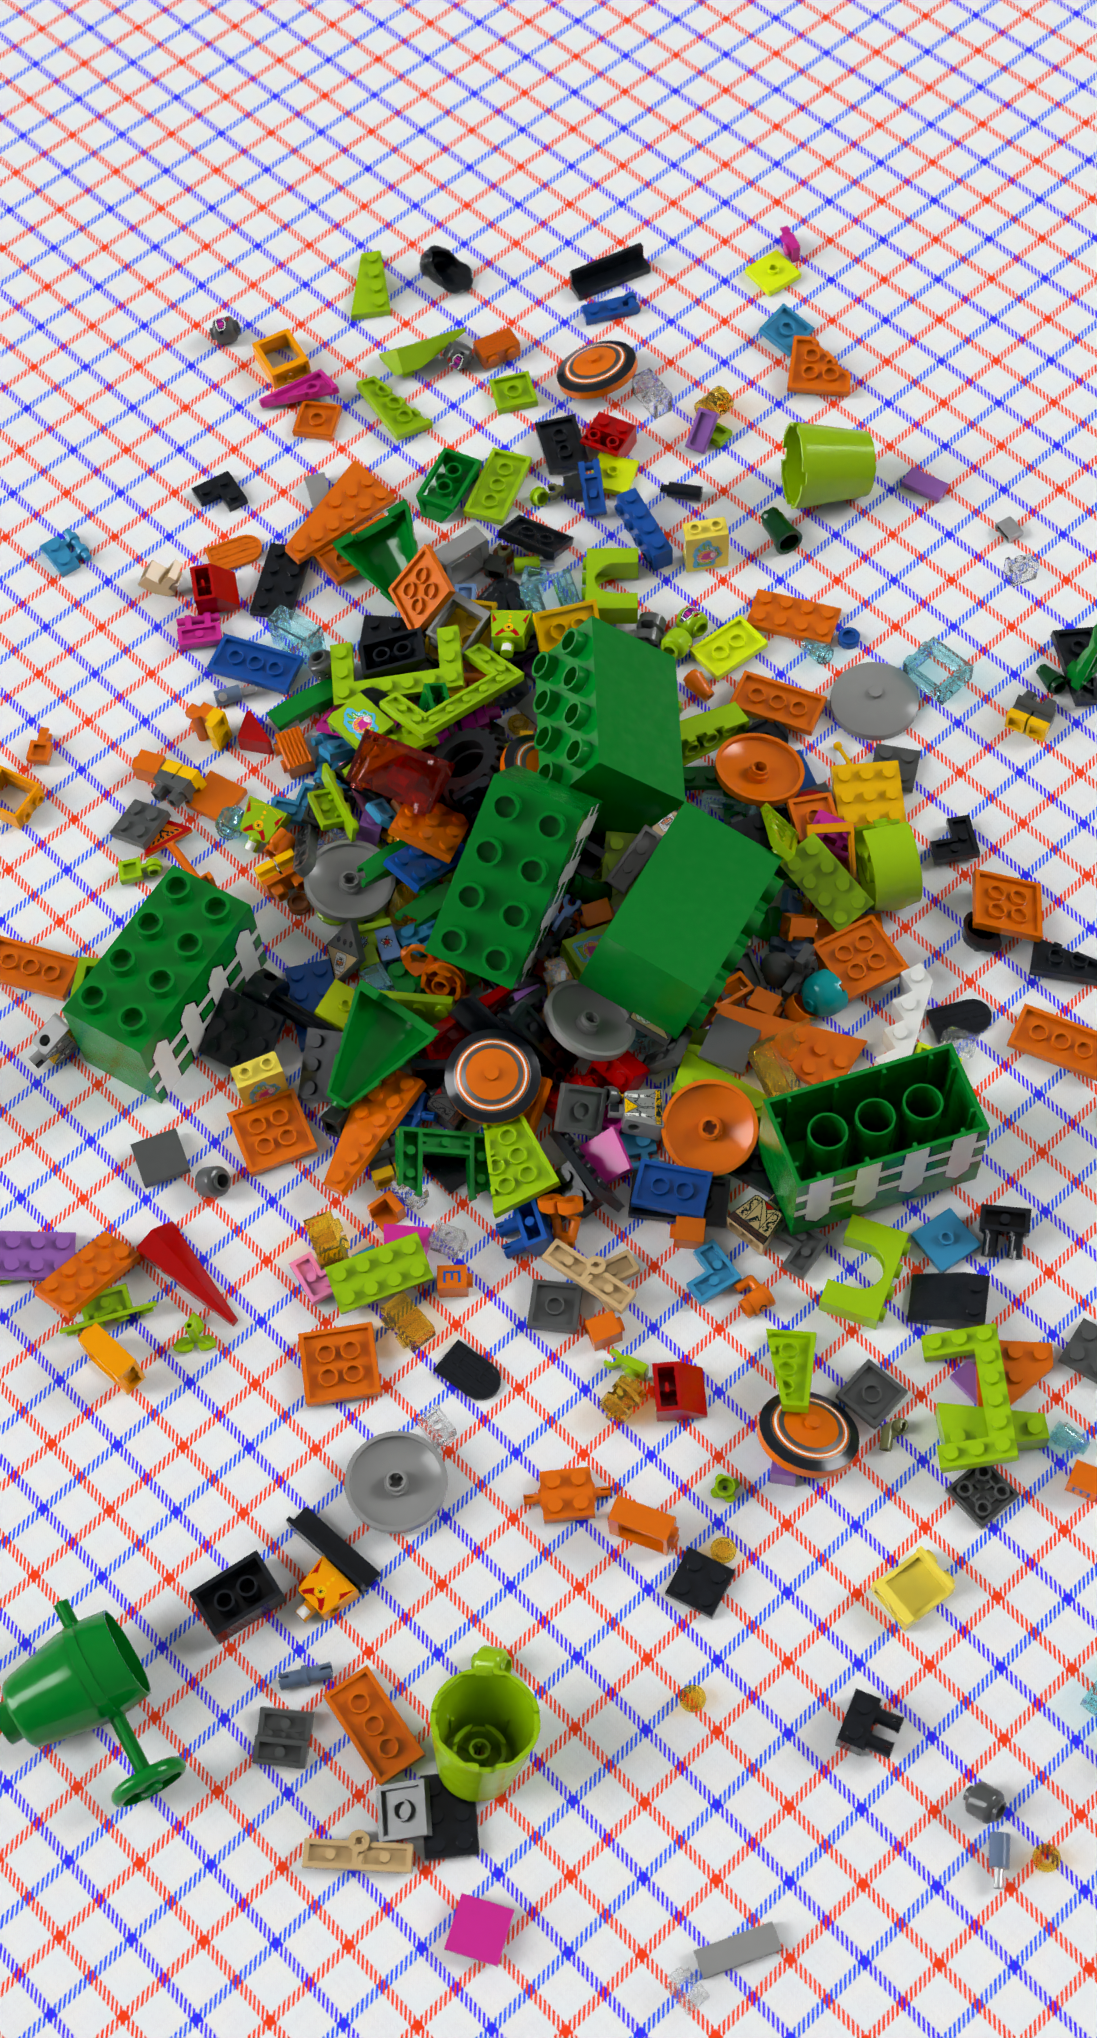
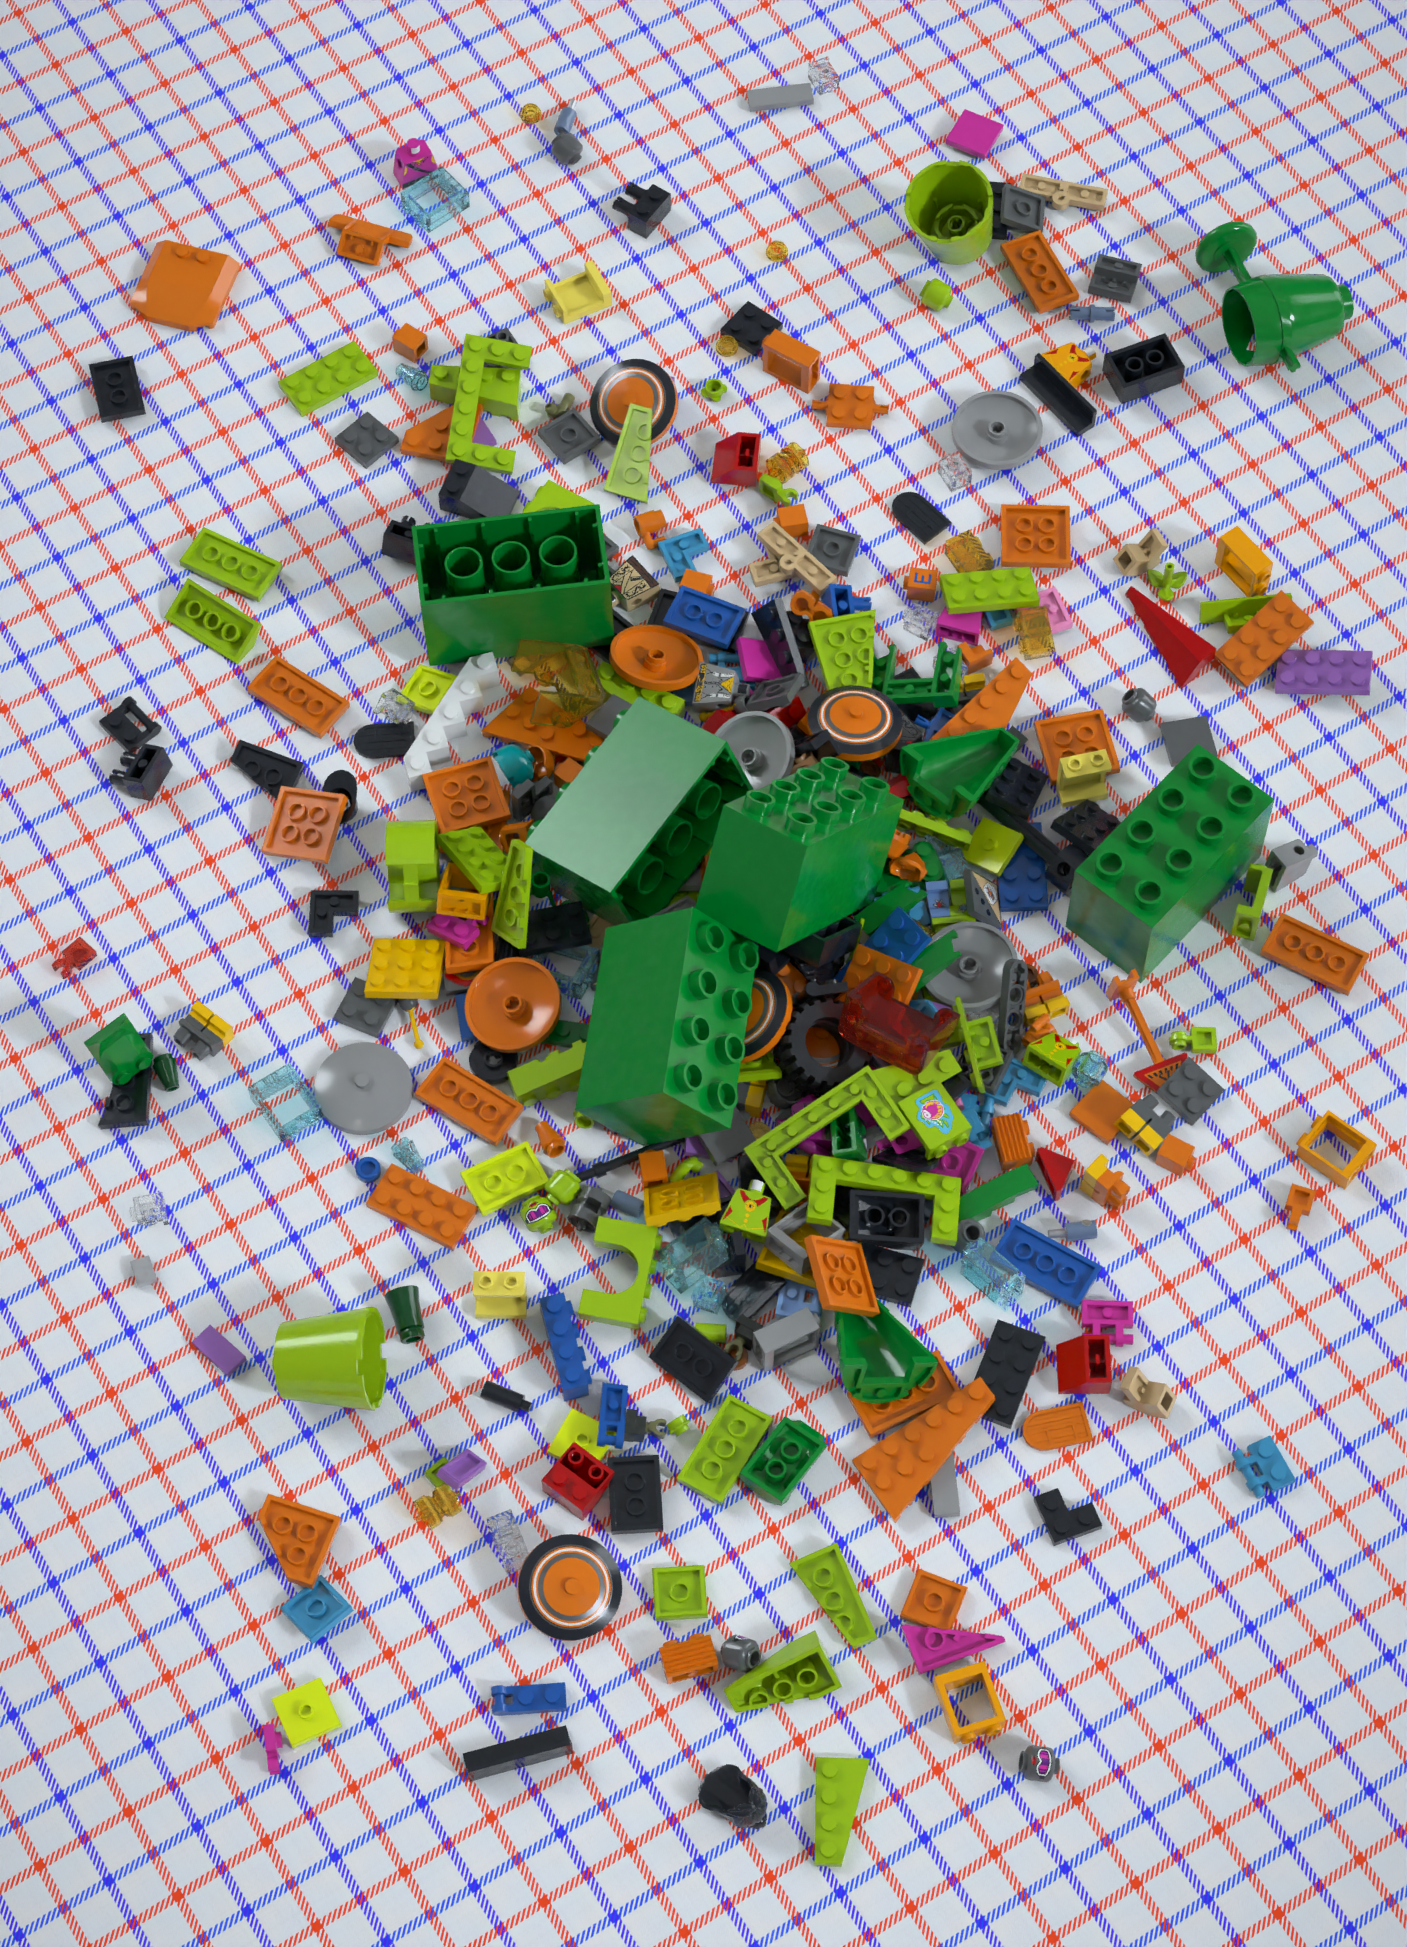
camera: 175 degrees left, 0 degrees up
none -> tan brick [1113,528,1169,576]

